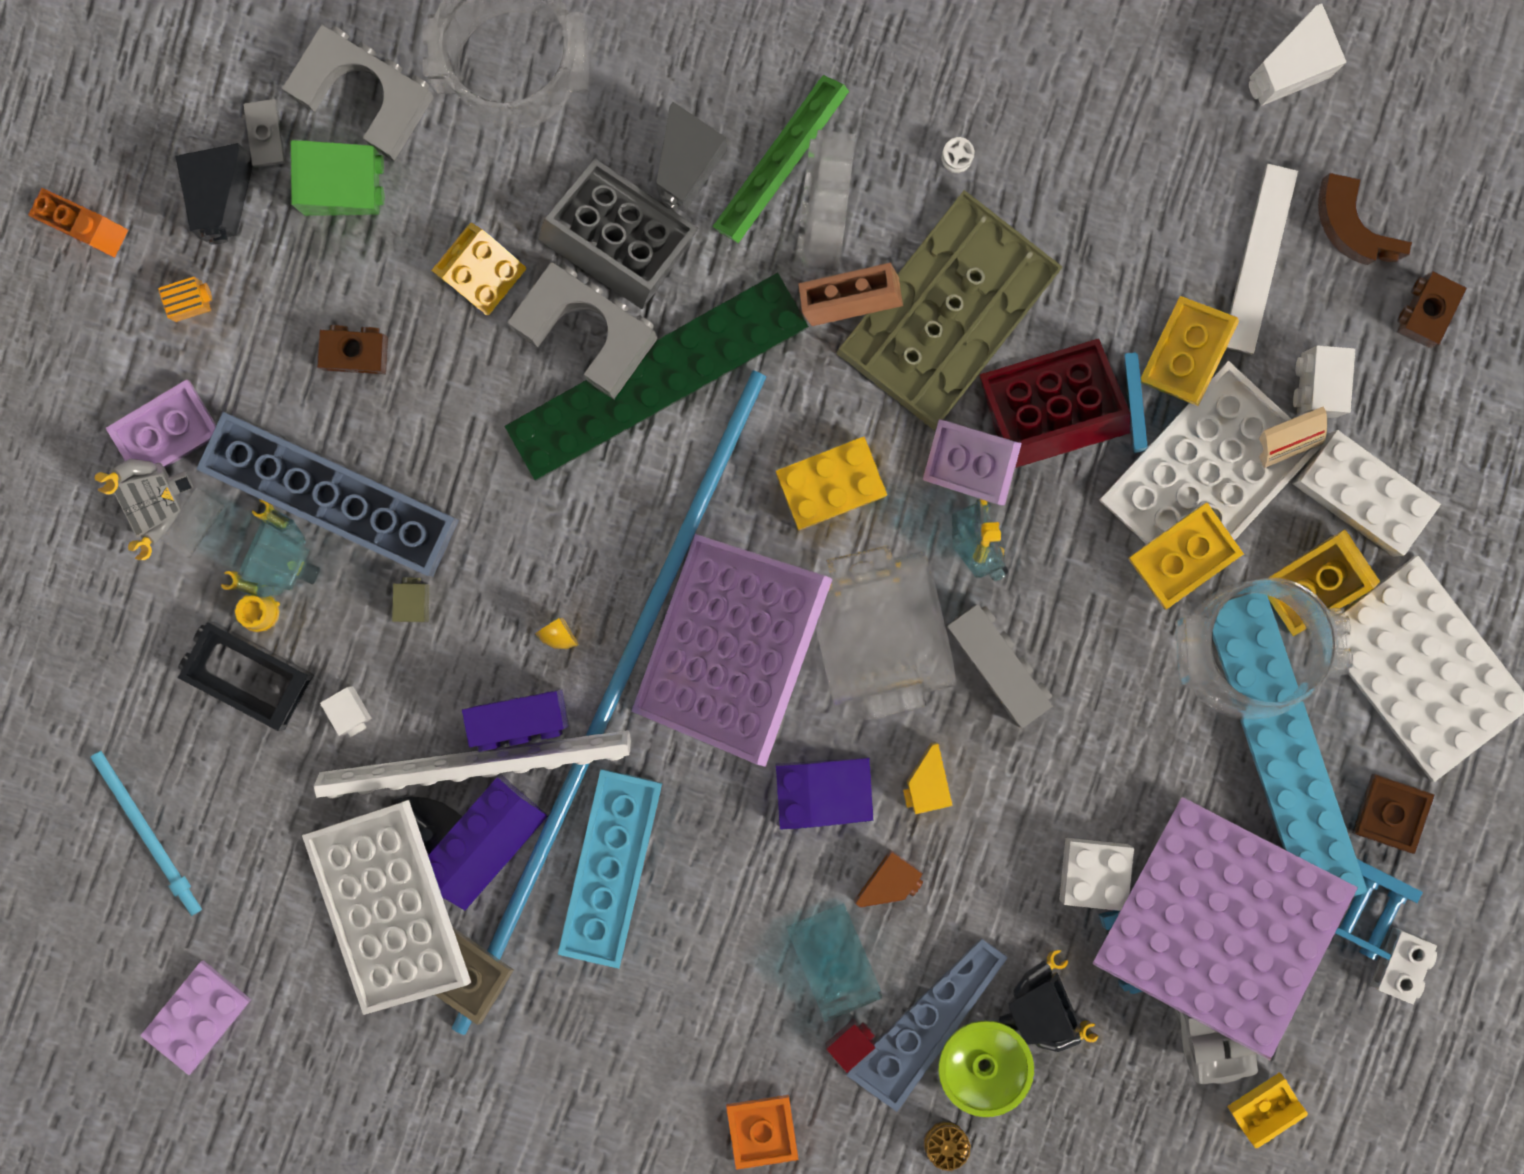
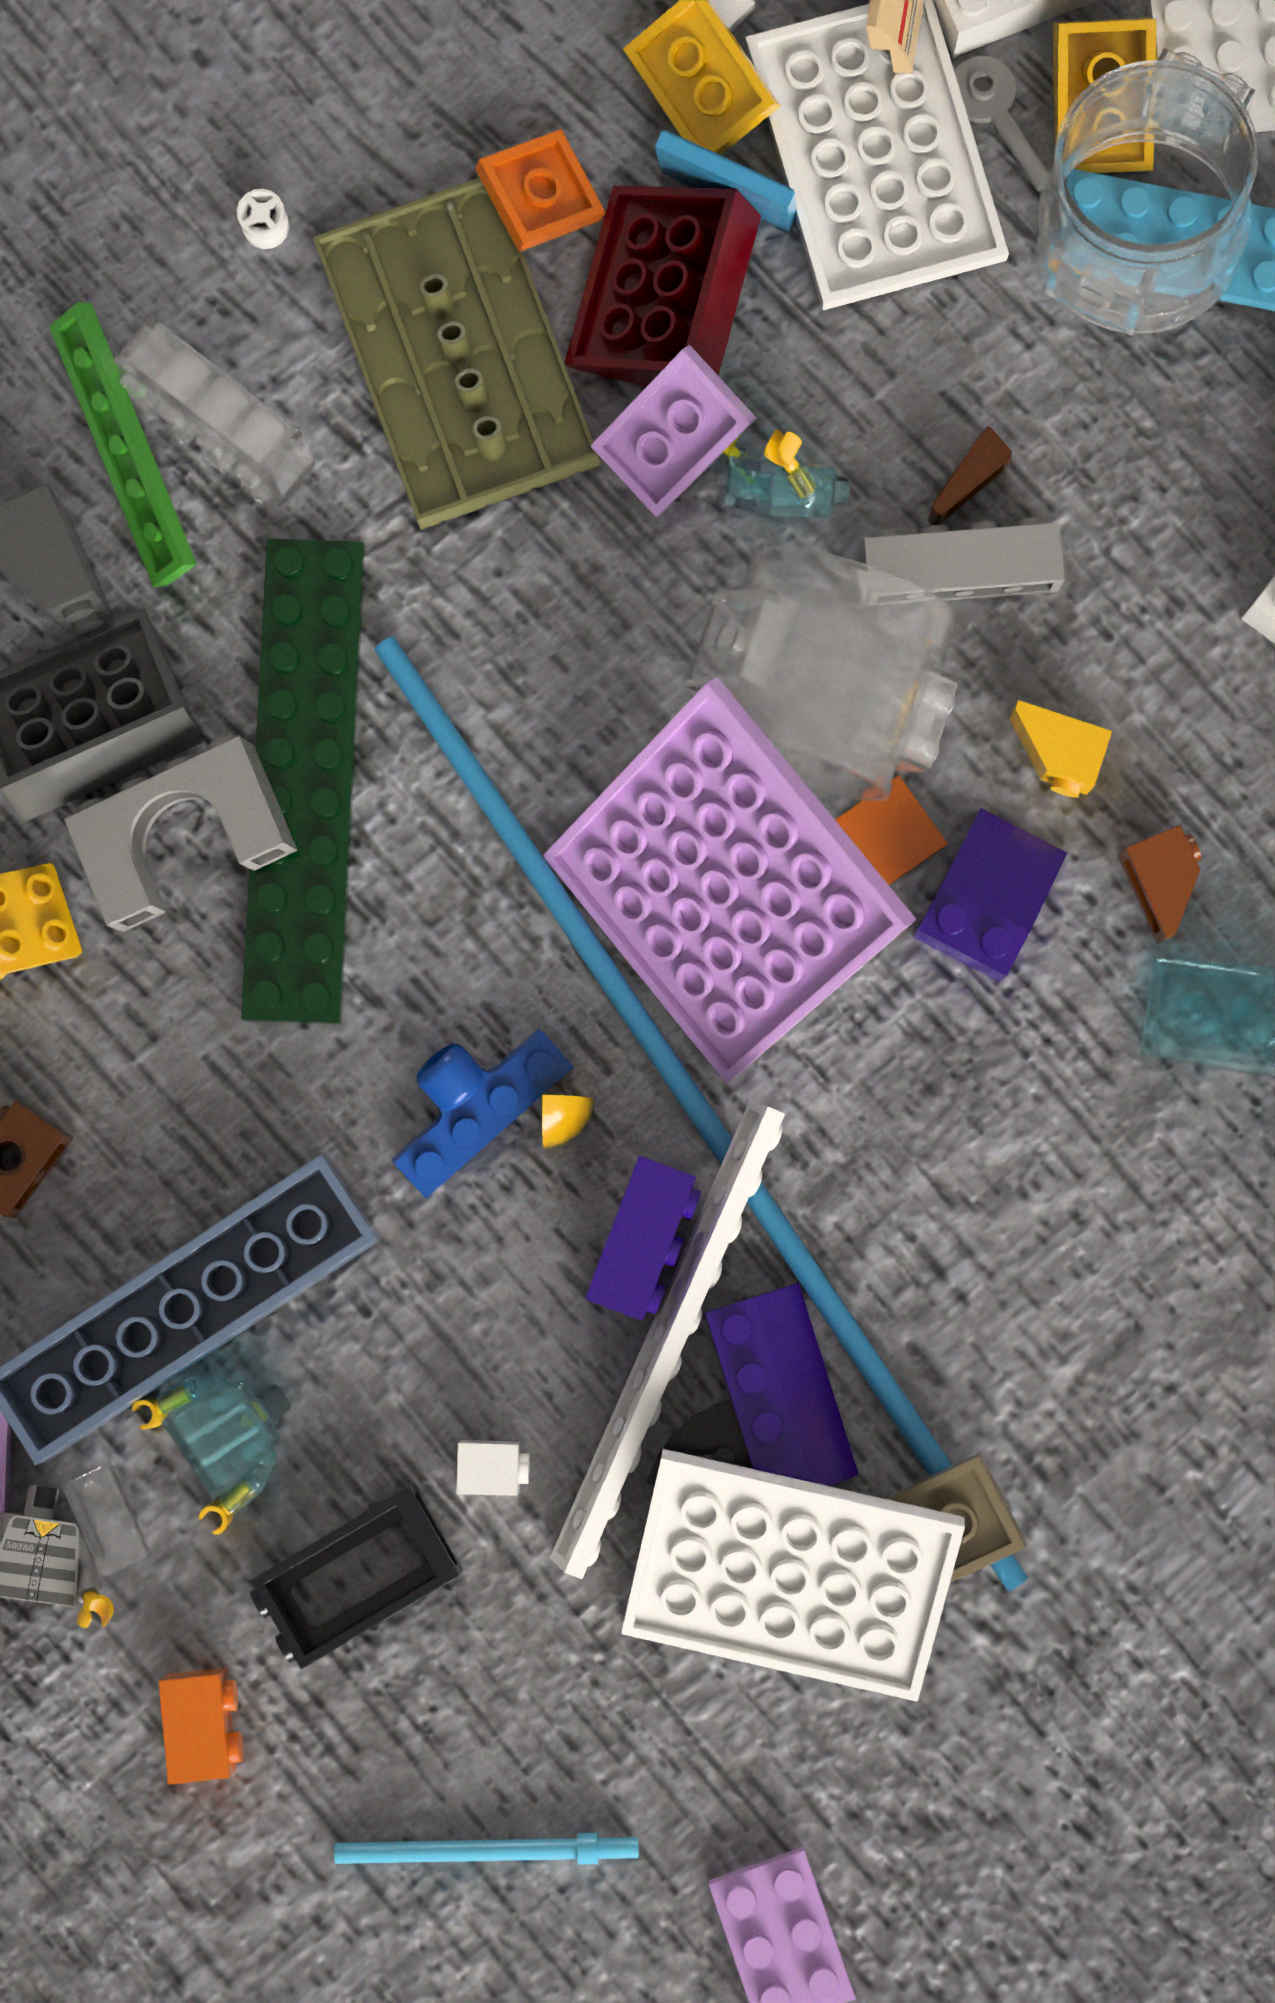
camera: 55 degrees left, 5 degrees down
yellow piece [235,592,280,632] -> none
olive brick [392,577,430,622] -> none
medium azure plate [558,769,663,969] -> none
yellow brick [775,436,887,531] -> none
nougat brick [798,263,903,326] -> none
yellow plate [1128,502,1244,610] -> none
none -> orange brick [158,1667,243,1785]
none -> blue plate [391,1028,574,1198]
none -> orange plate [475,129,605,252]
none -> orange sticker [835,775,948,885]
none -> reddish brown slope [928,426,1012,525]
none -> light grey piece [954,56,1053,191]

